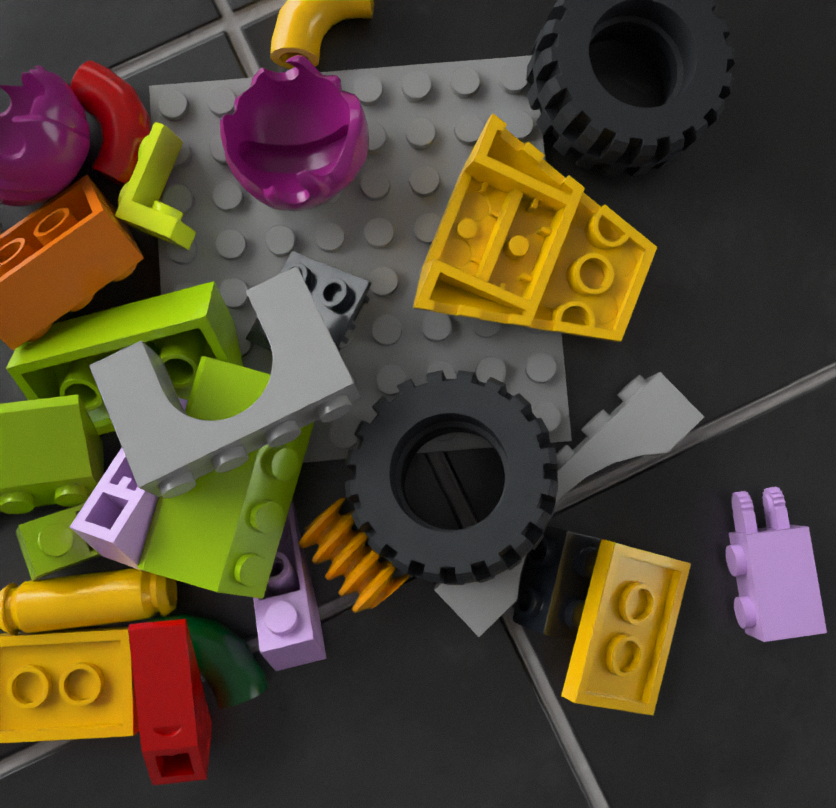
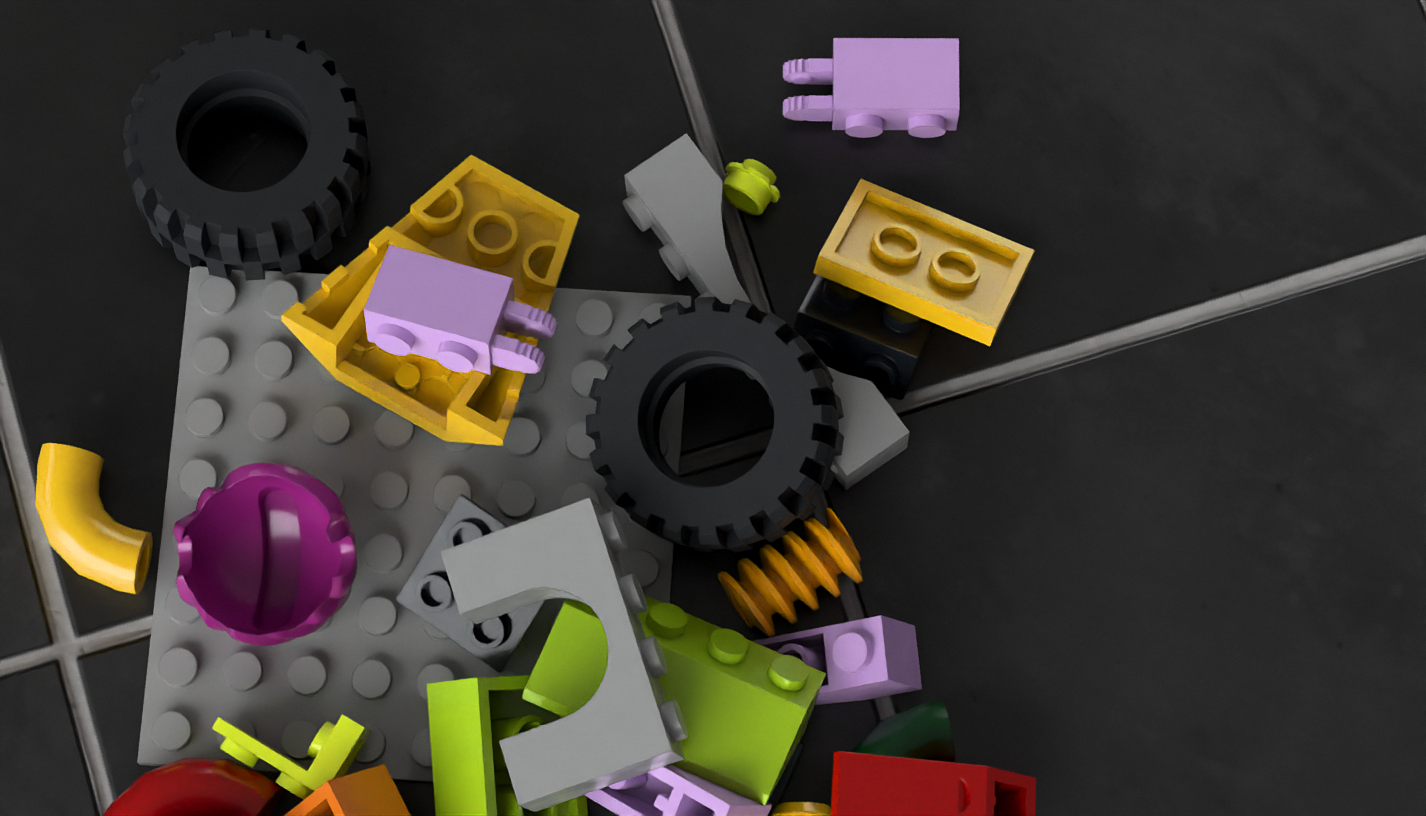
camera: 80 degrees left, 10 degrees down
none -> lavender hinge [364,245,558,375]
none -> neon yellow plate [723,159,780,215]

